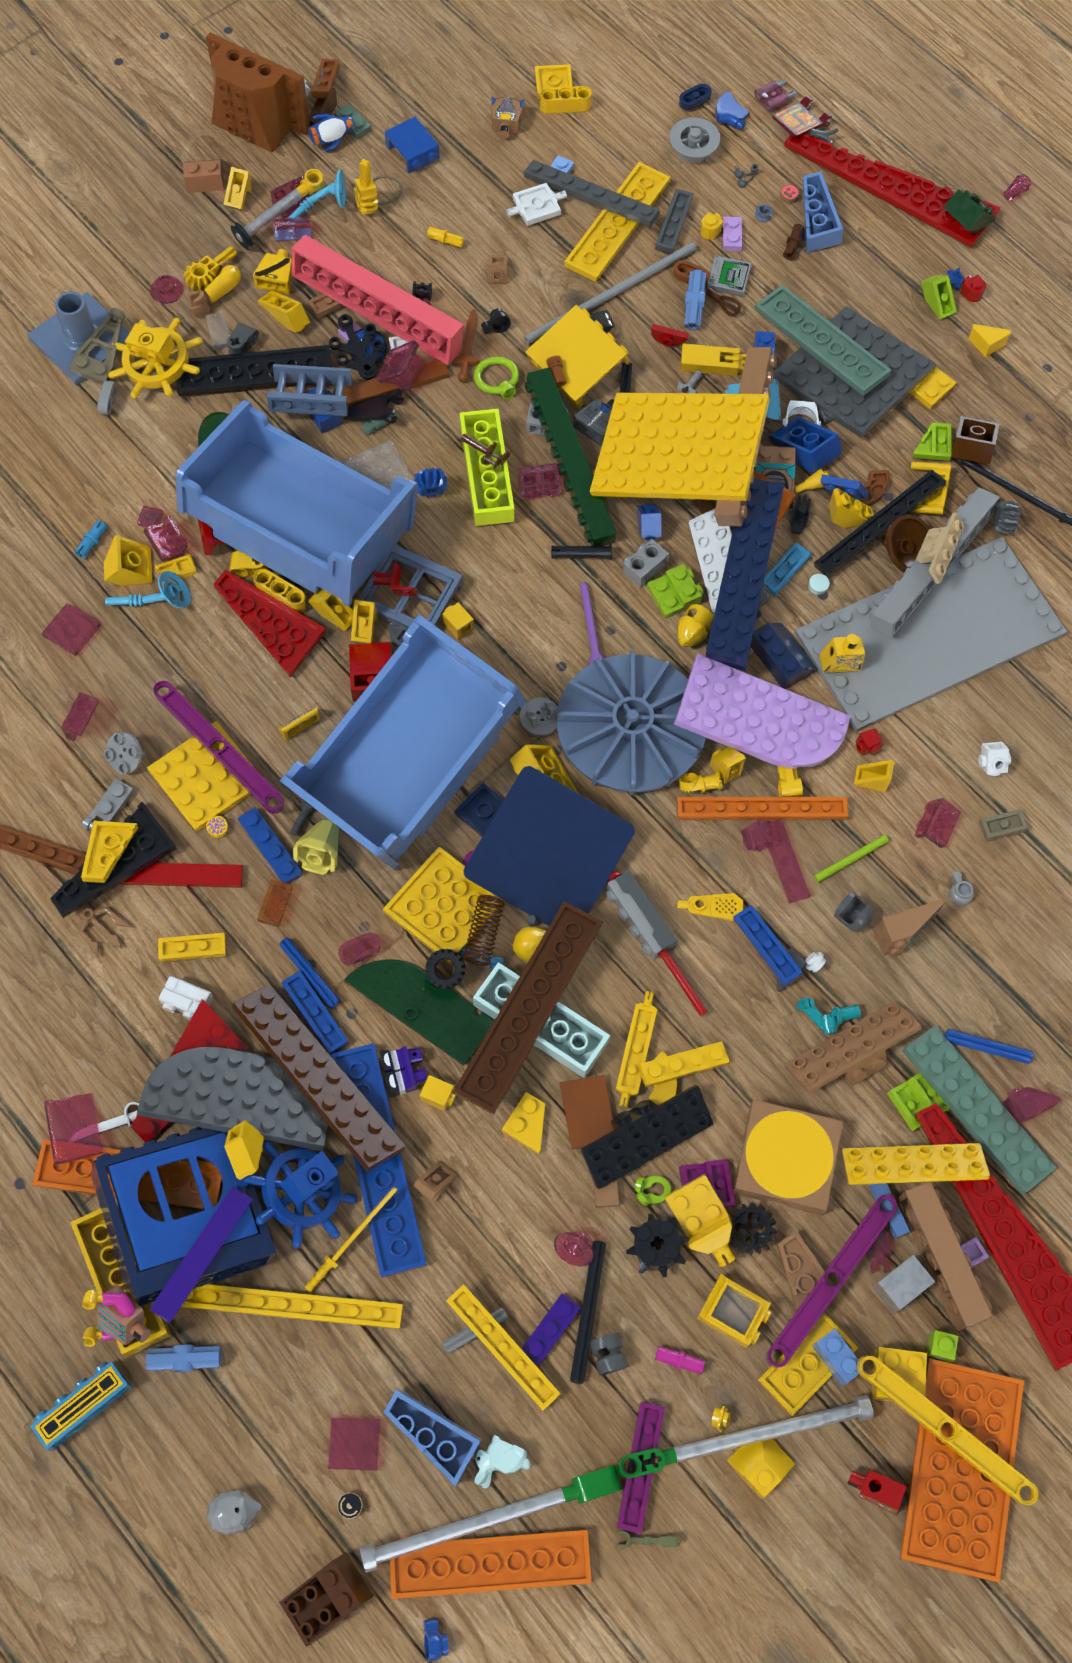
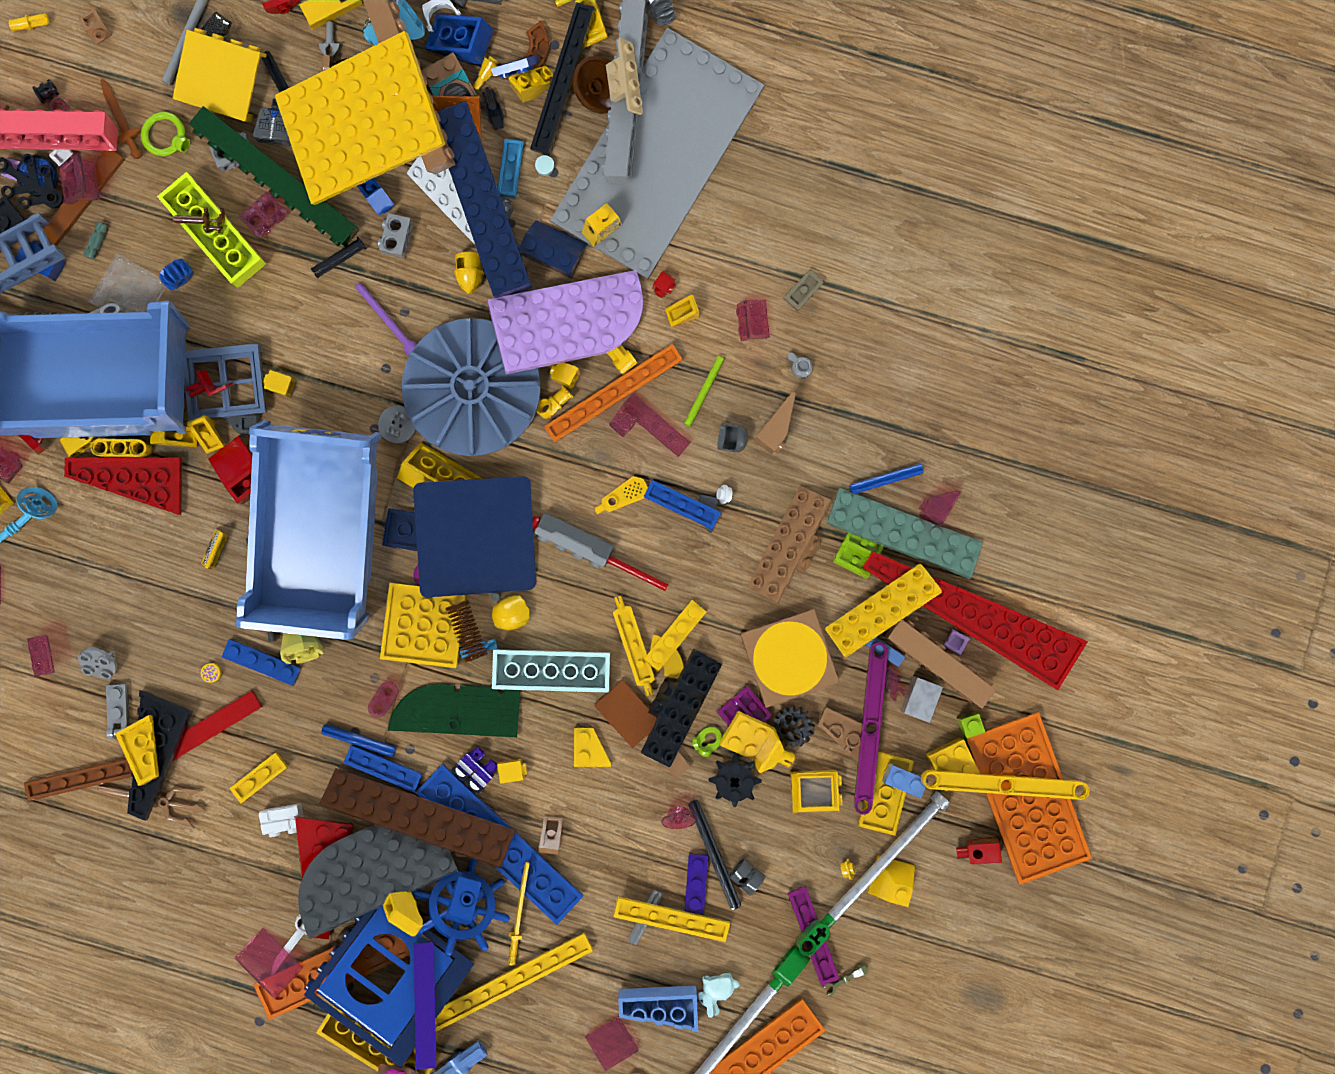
camera: 30 degrees left, 20 degrees up
yellow plate [147,721,253,832] -> none
magenta beam [153,681,284,814] -> none
yellow tile [155,554,198,579] -> none
clear orange plate [257,879,293,927] -> none
black flag [344,389,404,423] -> none
black tyre [425,949,466,989] -> none
reddish brown plate [453,901,603,1115] -> none
black piece [481,308,511,334] -> none
dark orange pin [546,356,567,387] -> none
lime plate [646,564,703,619] -> none
dark pink pin [655,1346,705,1374] -> none
teal pin [796,998,861,1035] -> none
white brick [978,742,1011,776] -> none

